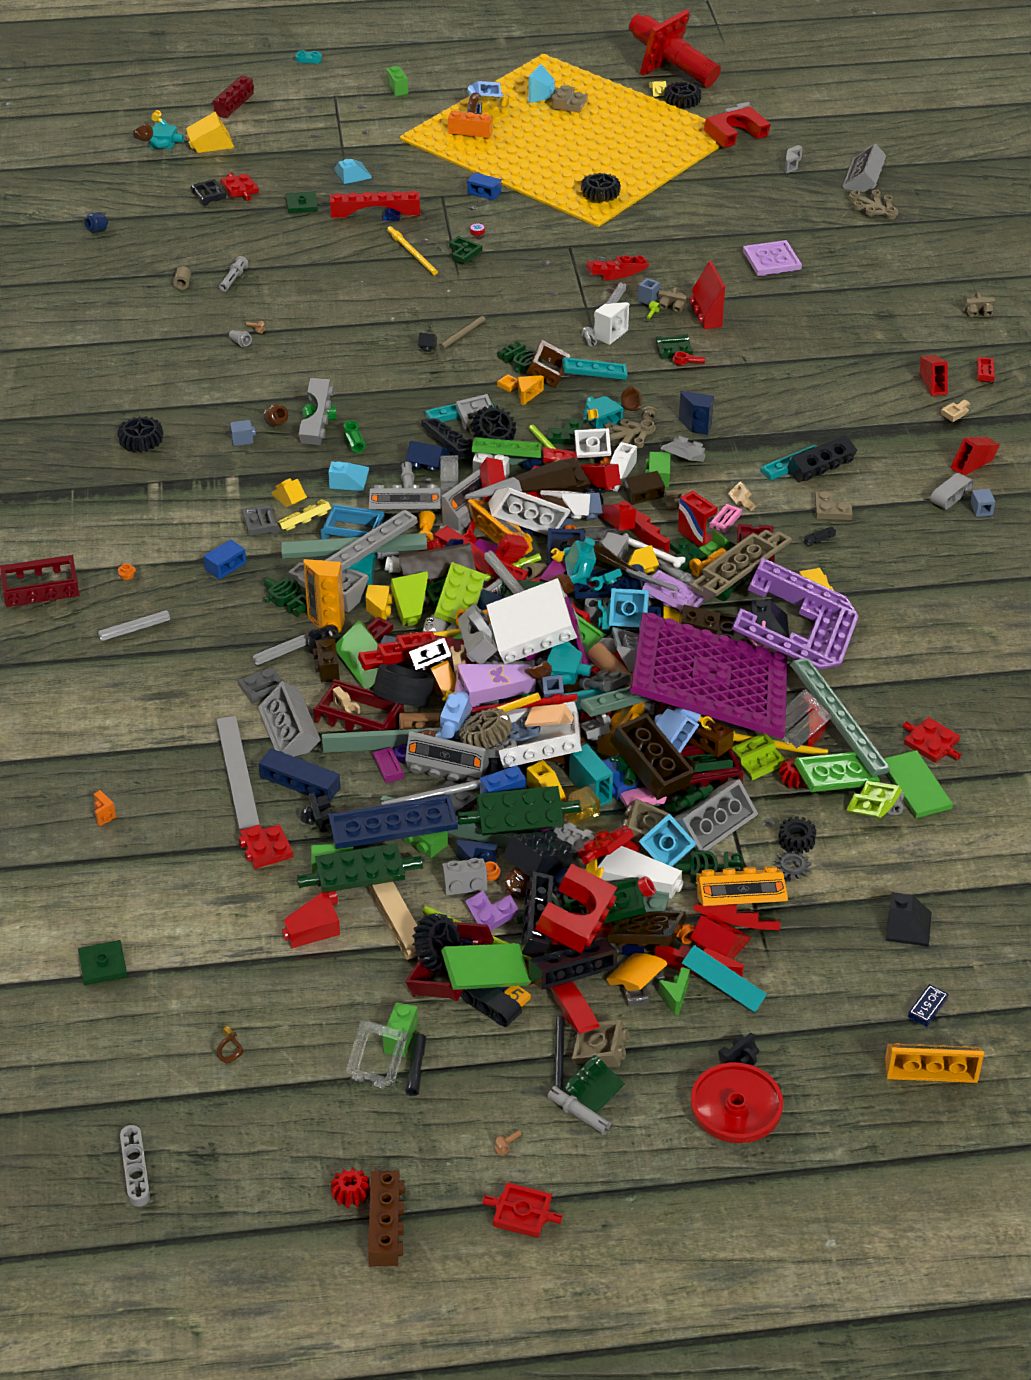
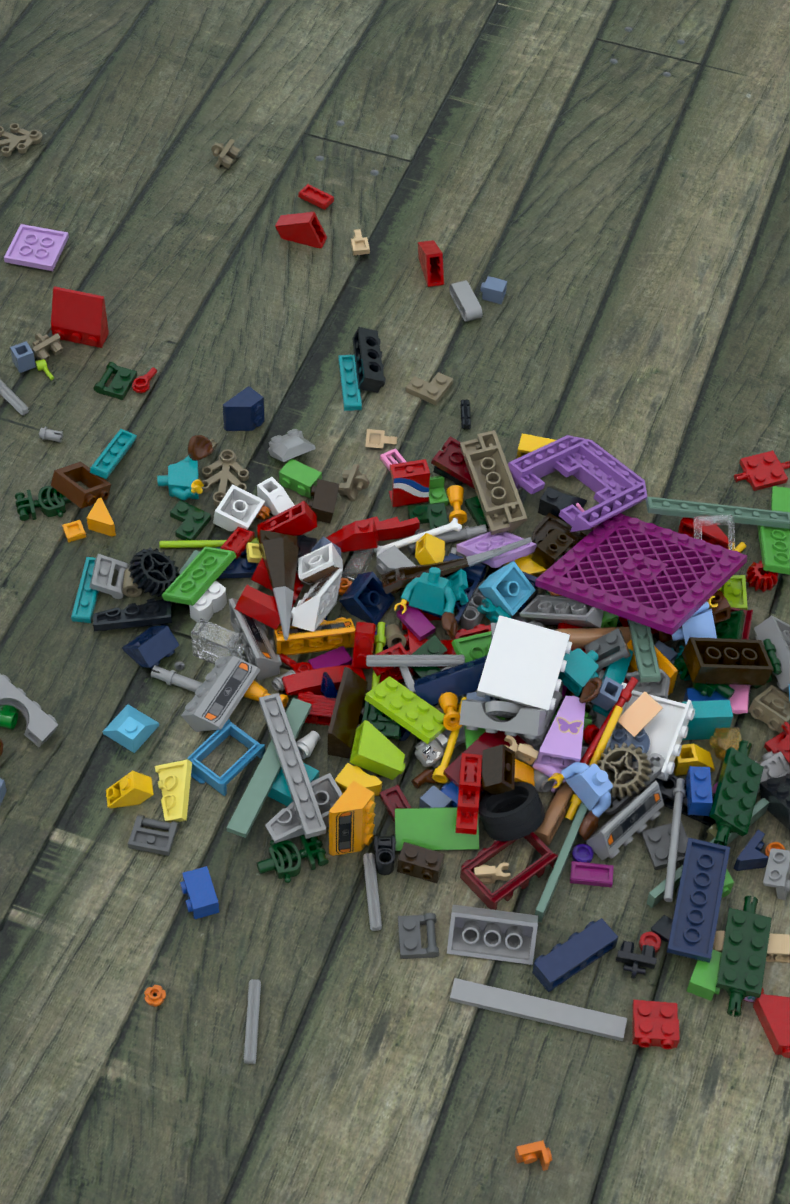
camera: 65 degrees left, 10 degrees up
dark red window [0,555,80,607] -> none
green piece [344,420,366,454] -> none
white slope [594,302,629,345] -> none

